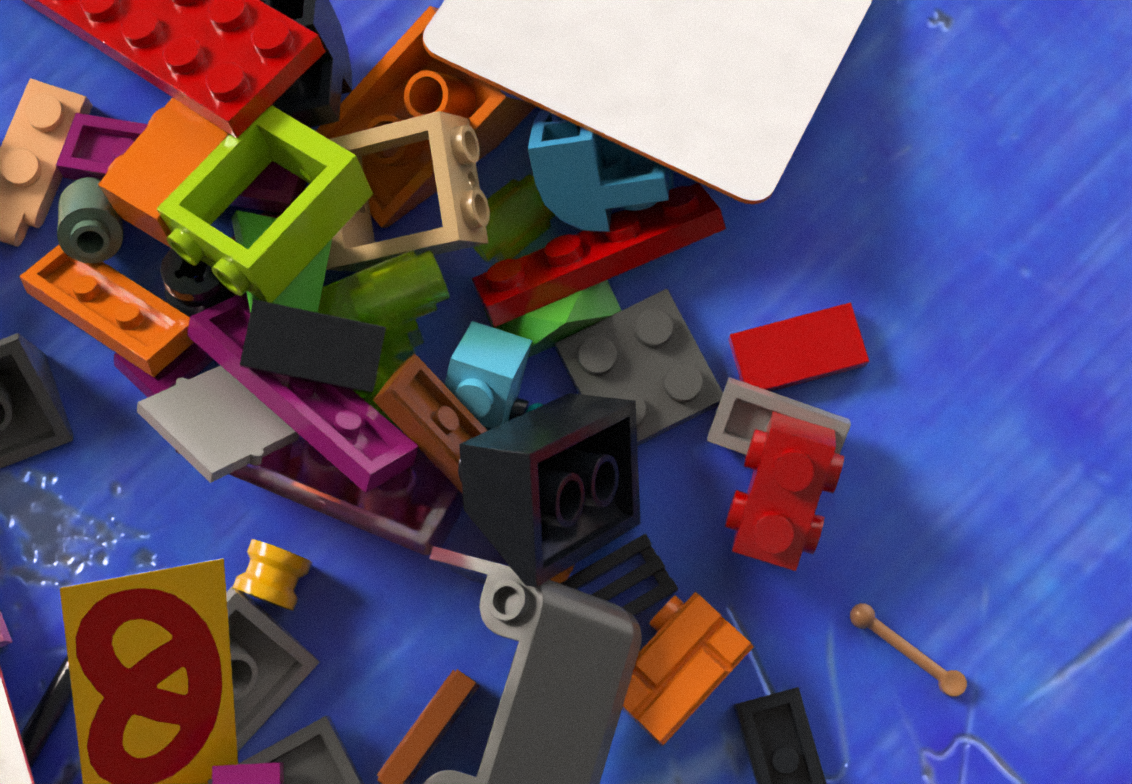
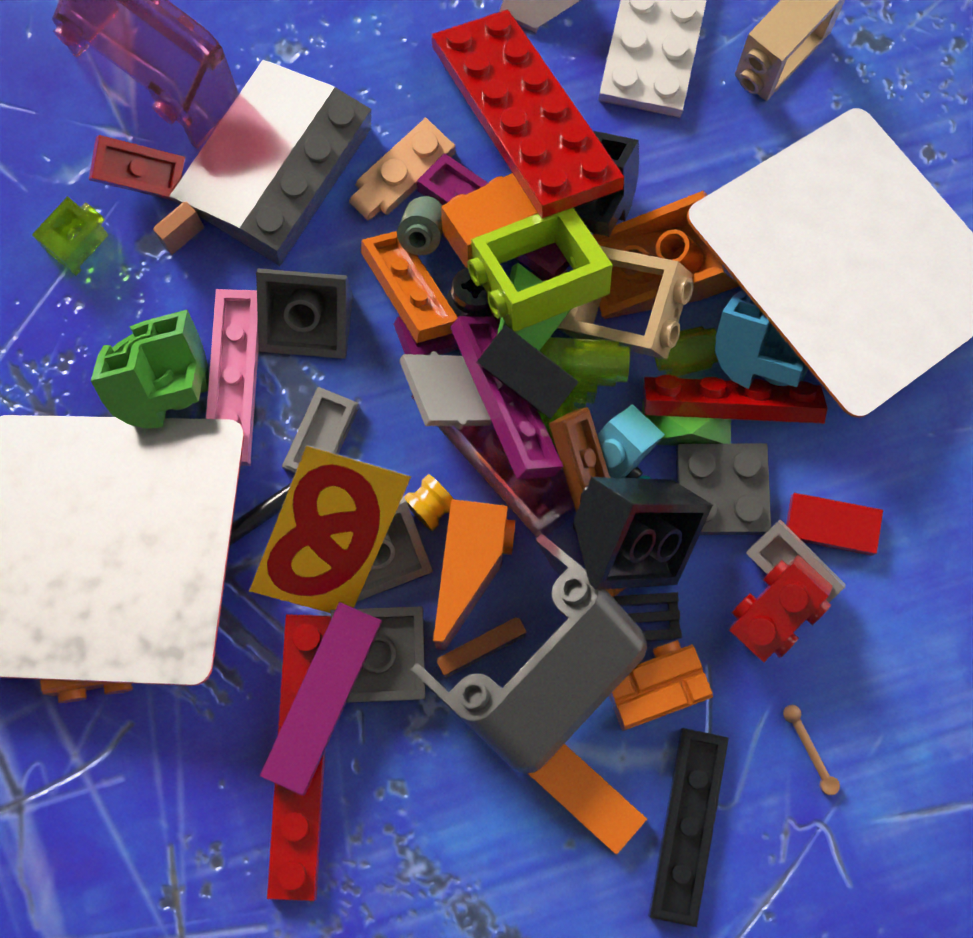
camera: 25 degrees right, 0 degrees up
none -> light grey tile [282,387,360,474]
none -> orange slope [433,499,516,650]

